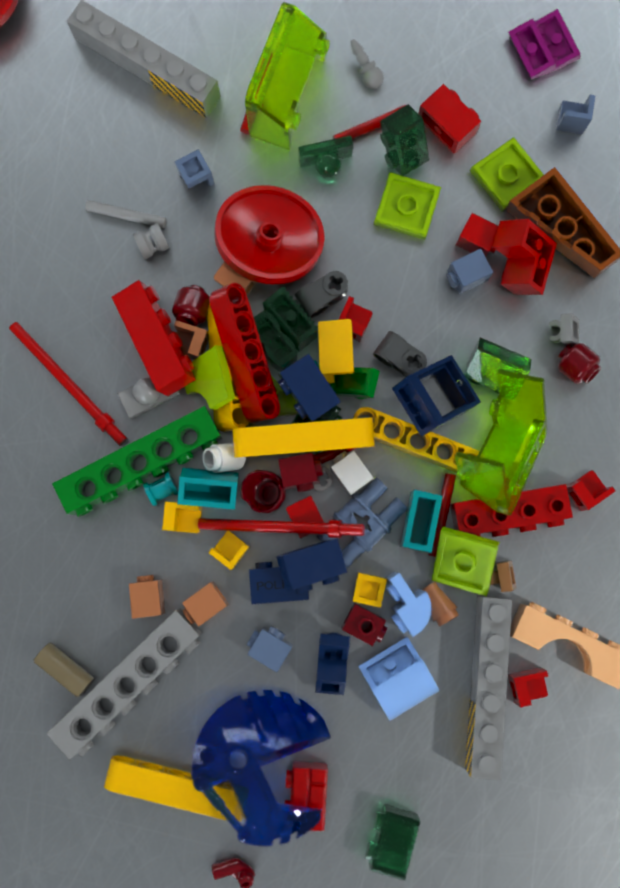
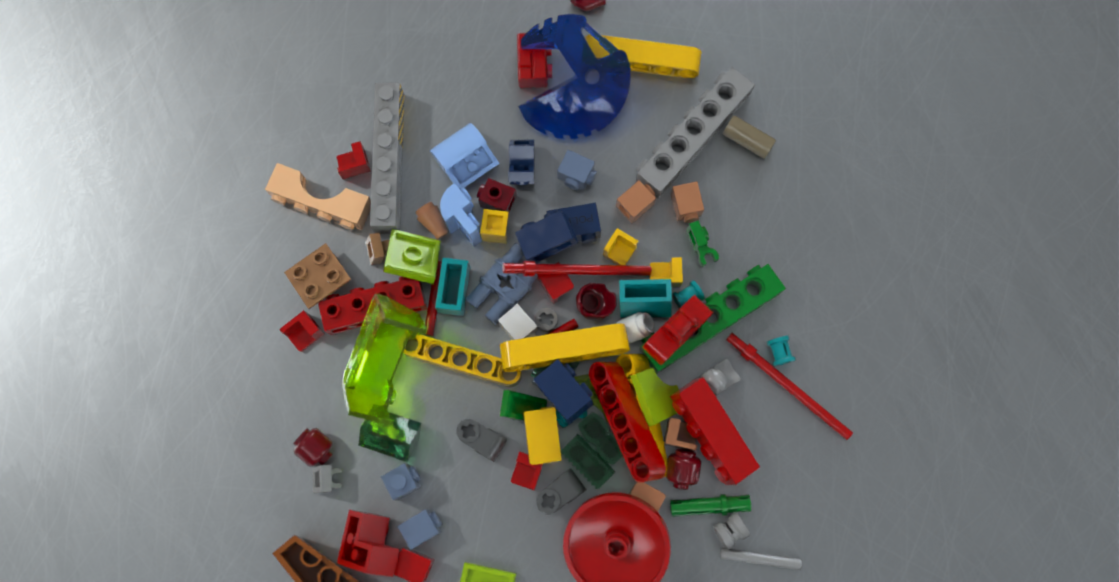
camera: 175 degrees right, 5 degrees down
dark red brick [278,453,324,492] -> none
clear green brick [365,804,420,881] -> none
dark blue window [392,355,481,437] -> none
none -> medium nougat hinge [284,243,352,309]
none -> sand blue brick [381,463,421,500]
none -> red beam [642,295,713,365]
none -> green pin [670,494,751,517]
none -> green plate [686,220,719,267]
none -> teal bush [767,336,796,367]

